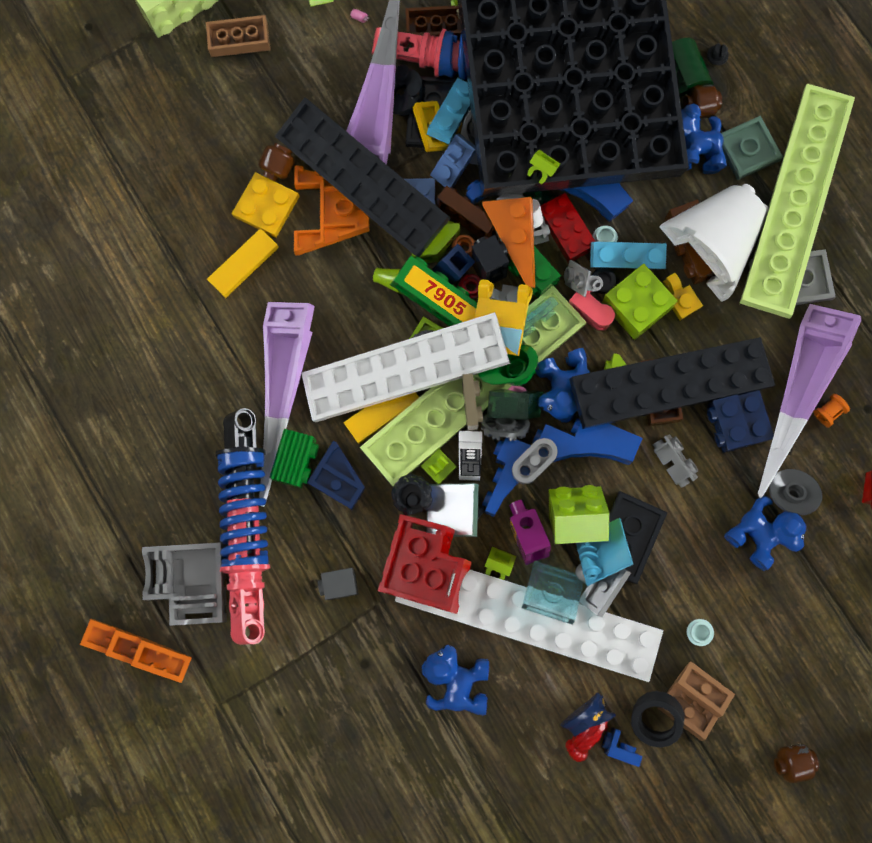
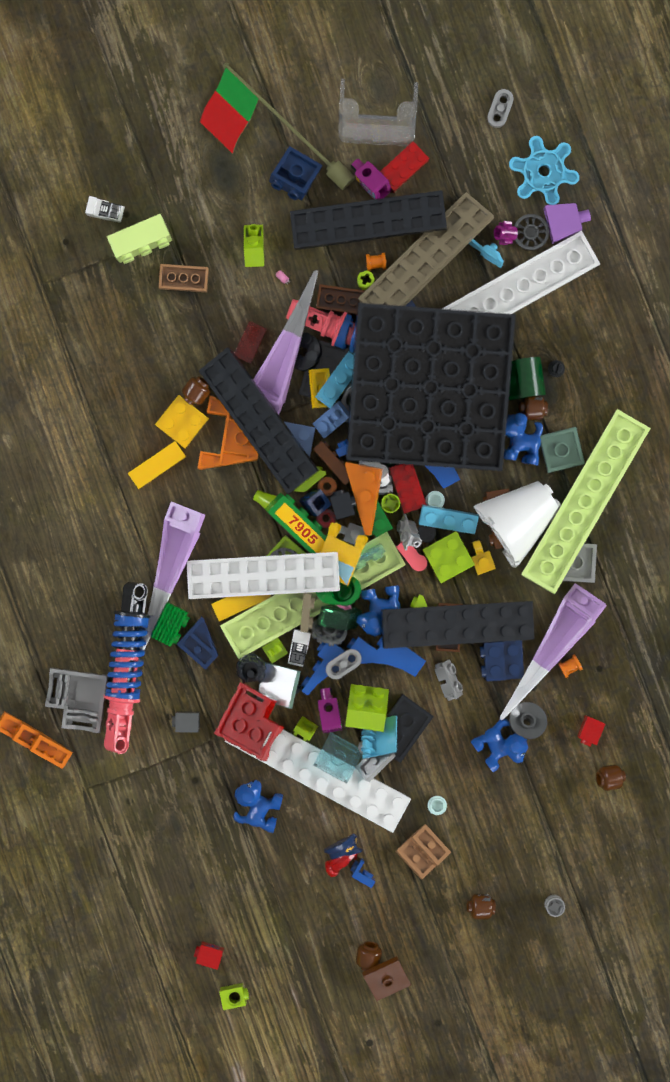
camera: 10 degrees right, 10 degrees up
lime tile [527,150,560,184] -> none
black tyre [631,691,685,748] -> none
none -> clear red plate [234,321,267,364]
none -> lime wheel [381,494,400,513]

